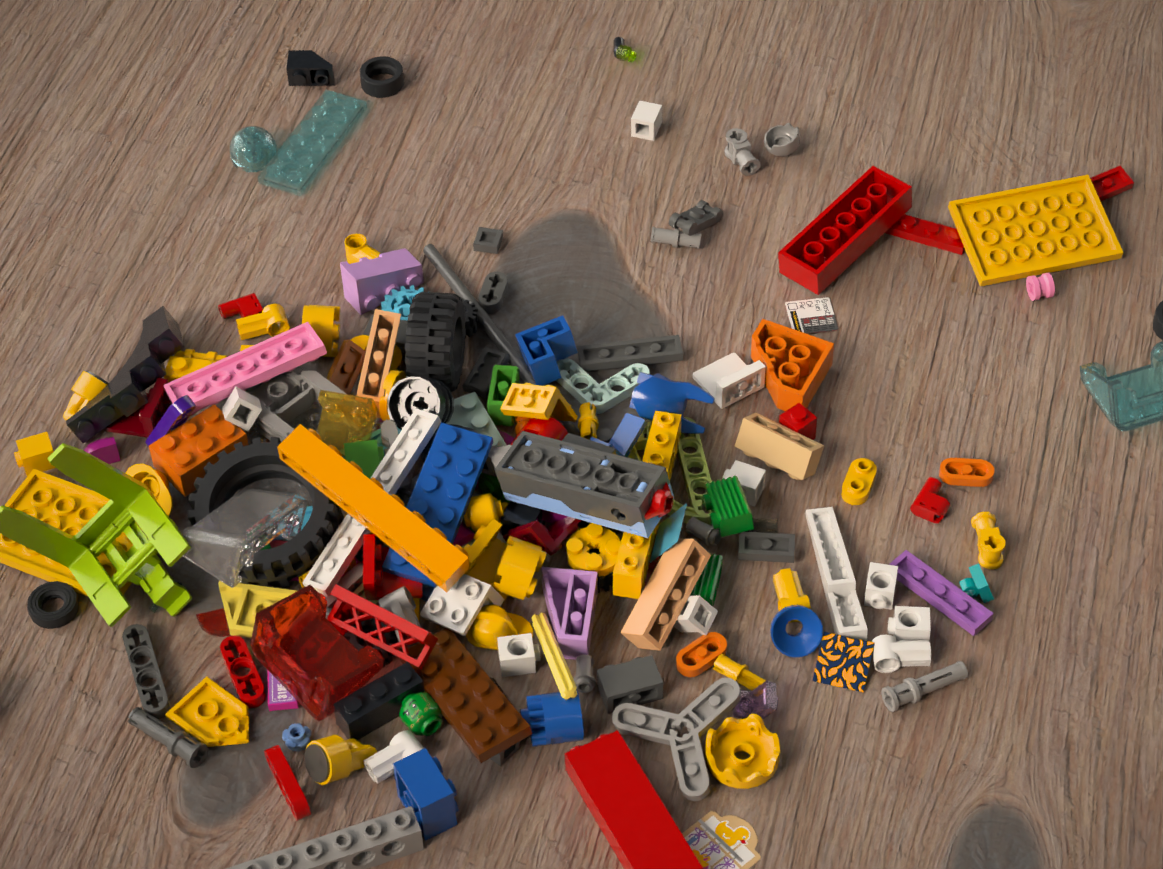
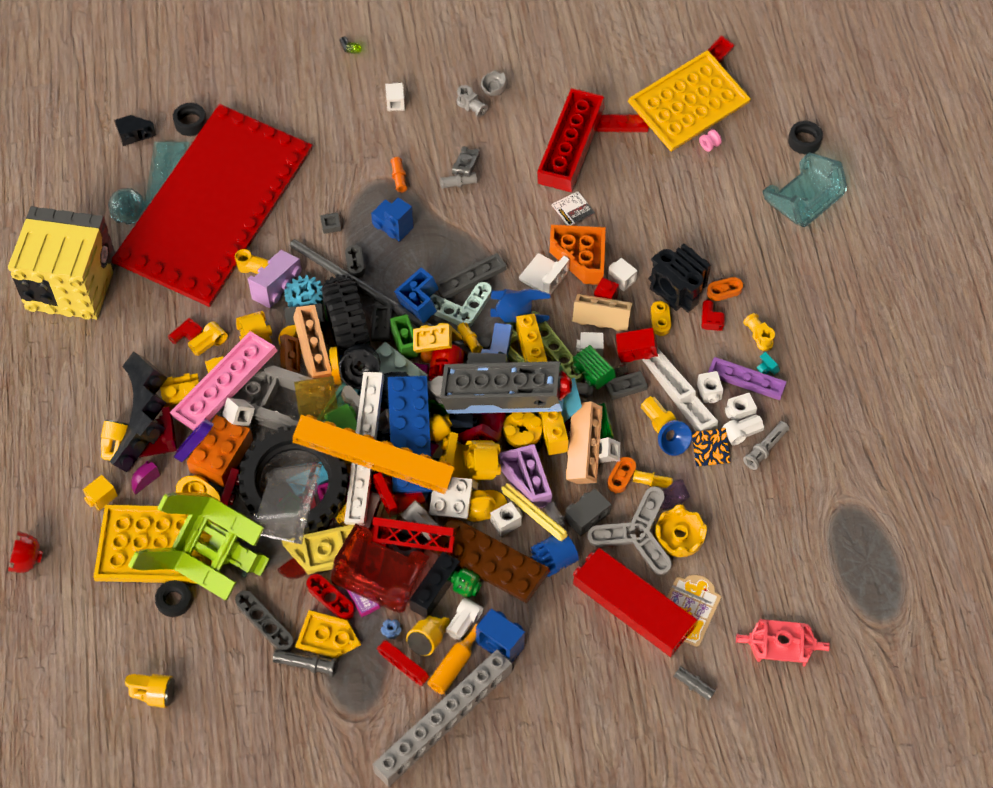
camera: 25 degrees left, 10 degrees up
none -> light yellow piece [8,206,116,320]
none -> red plate [112,104,312,307]
none -> dark red plate [220,468,240,506]
none -> blue brick [371,198,414,242]
none -> orange pin [391,157,407,193]
none -> light orange piece [427,624,478,695]
none -> white brick [608,258,638,291]
none -> red piece [616,328,658,363]
none -> black piece [648,243,711,313]

